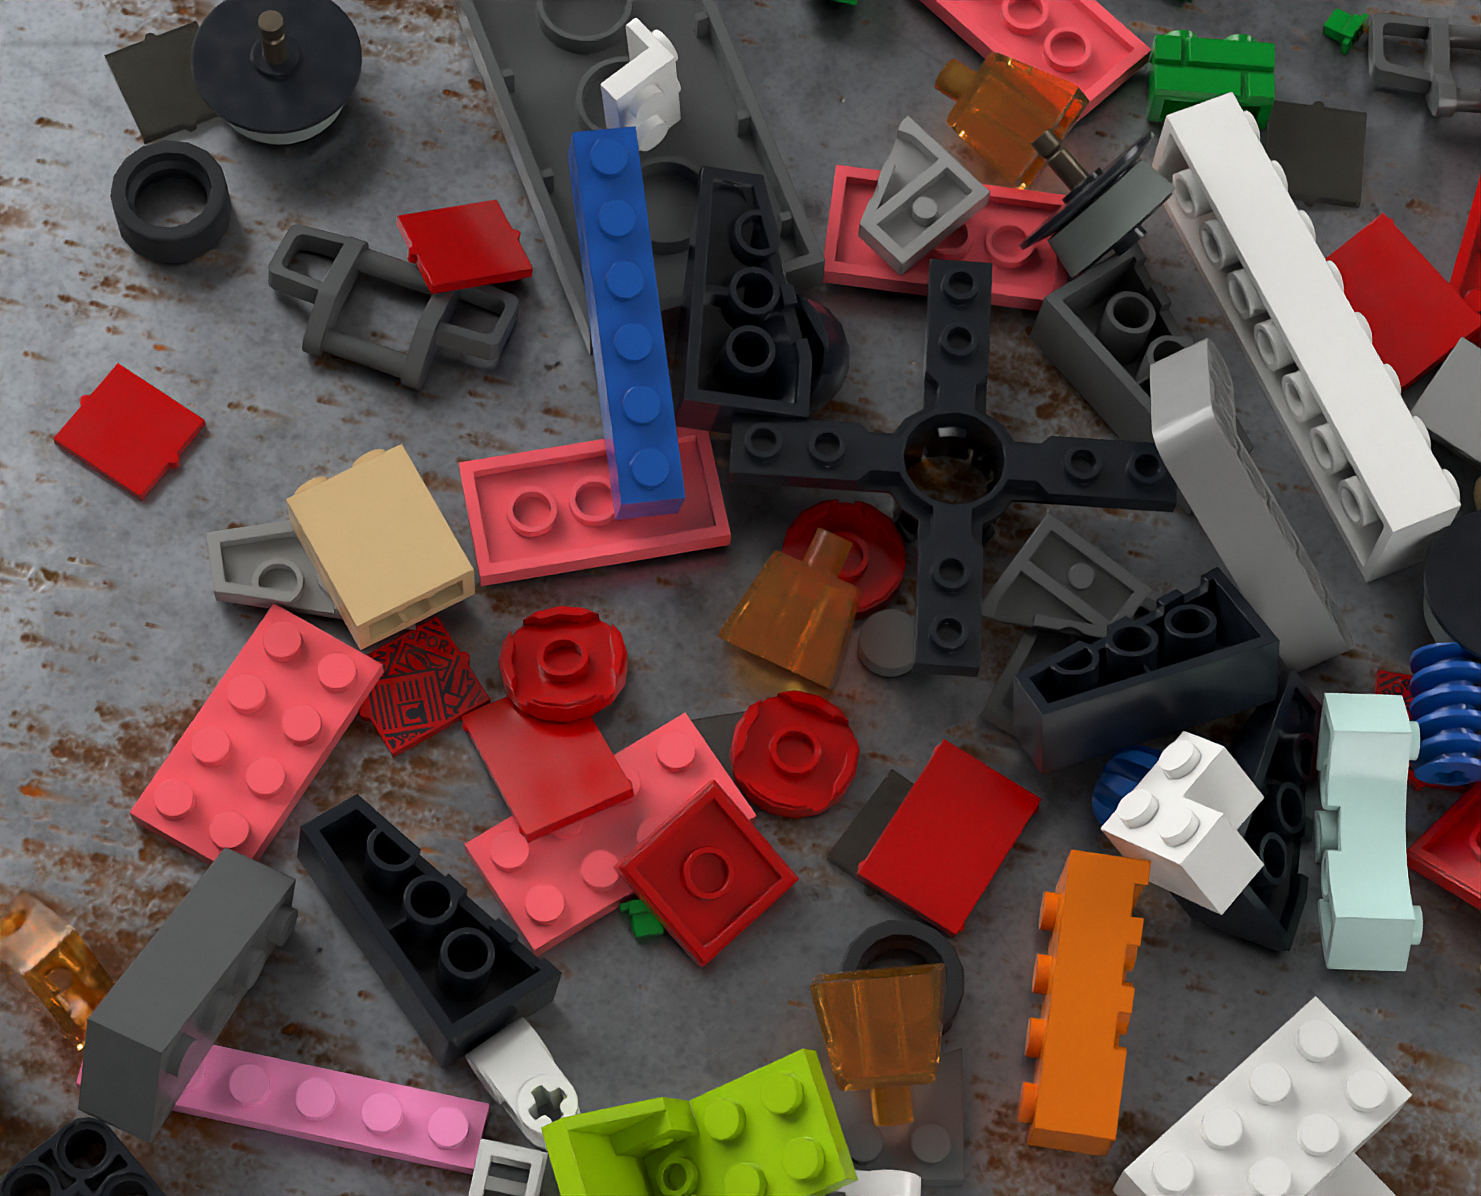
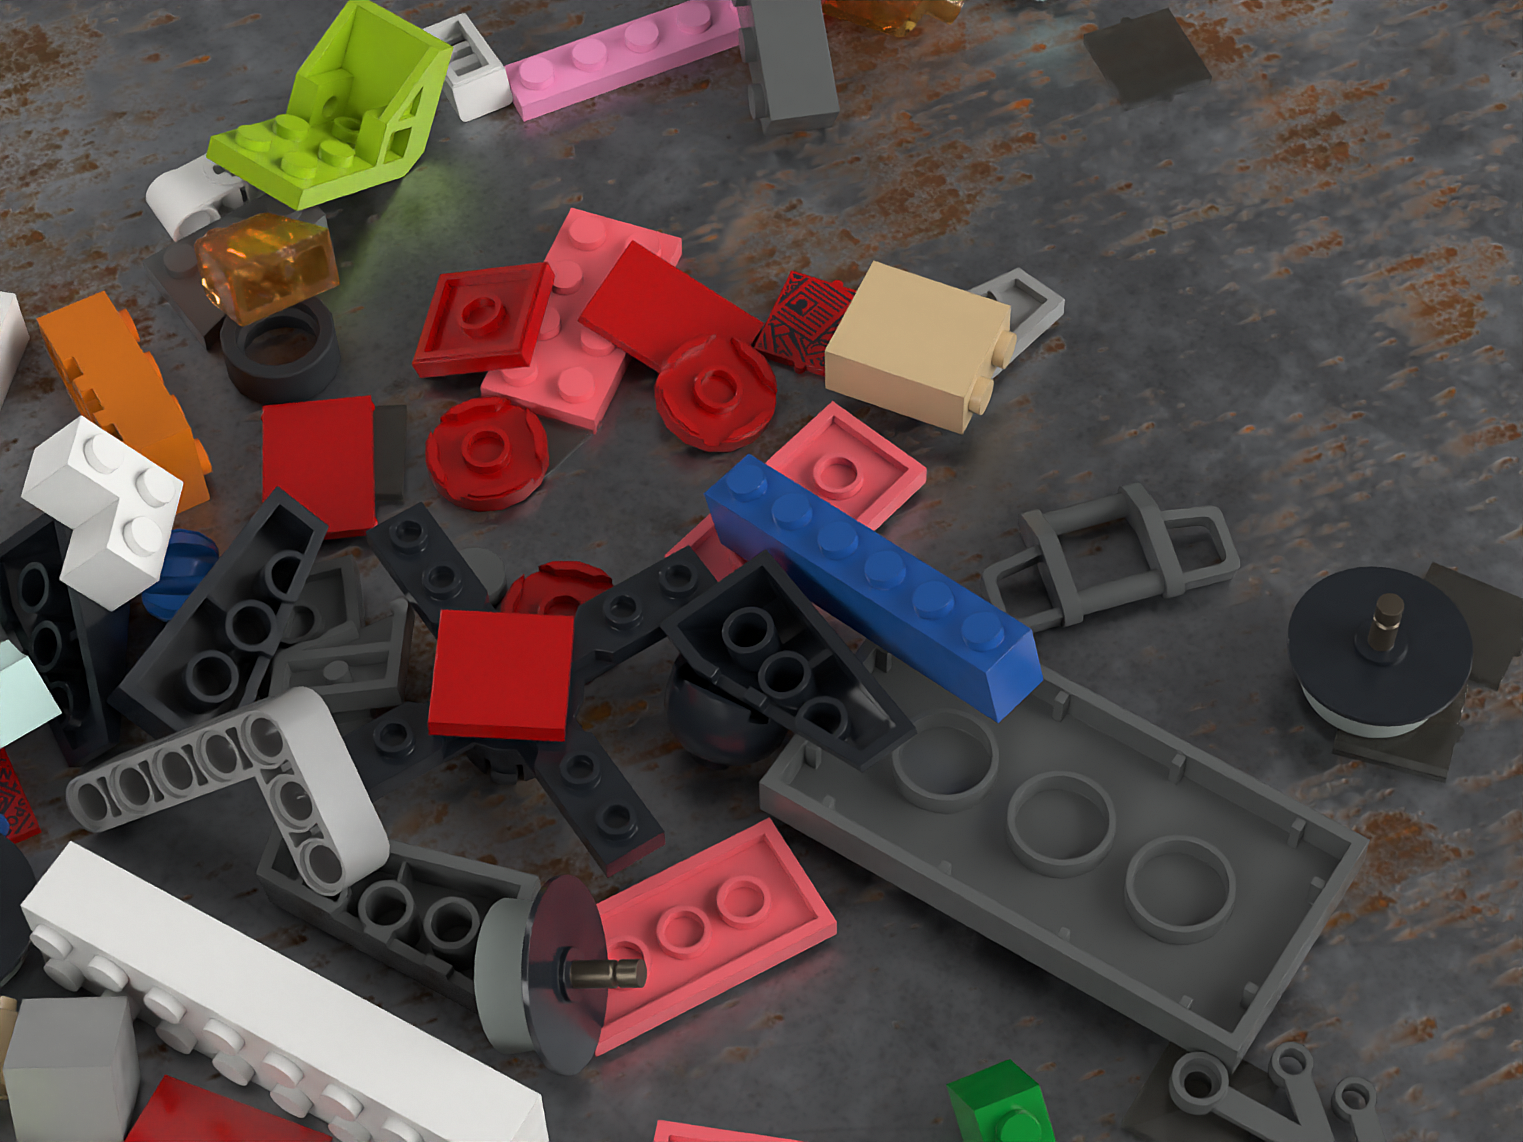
camera: 150 degrees right, 10 degrees down
red piece [53,363,206,501] -> none
black tyre [110,140,232,263] -> none
coral plate [129,603,384,865] -> none
black wedge [297,794,562,1069] -> none
red piece [396,199,533,294] -> none
white piece [465,1016,581,1151] -> none
white bracket [600,18,681,151] -> none
clear orange torso [717,528,862,691] -> none
light grey wing [858,116,990,276] -> none
clear orange torso [935,52,1090,190] -> none
none -> red tile [428,609,574,742]

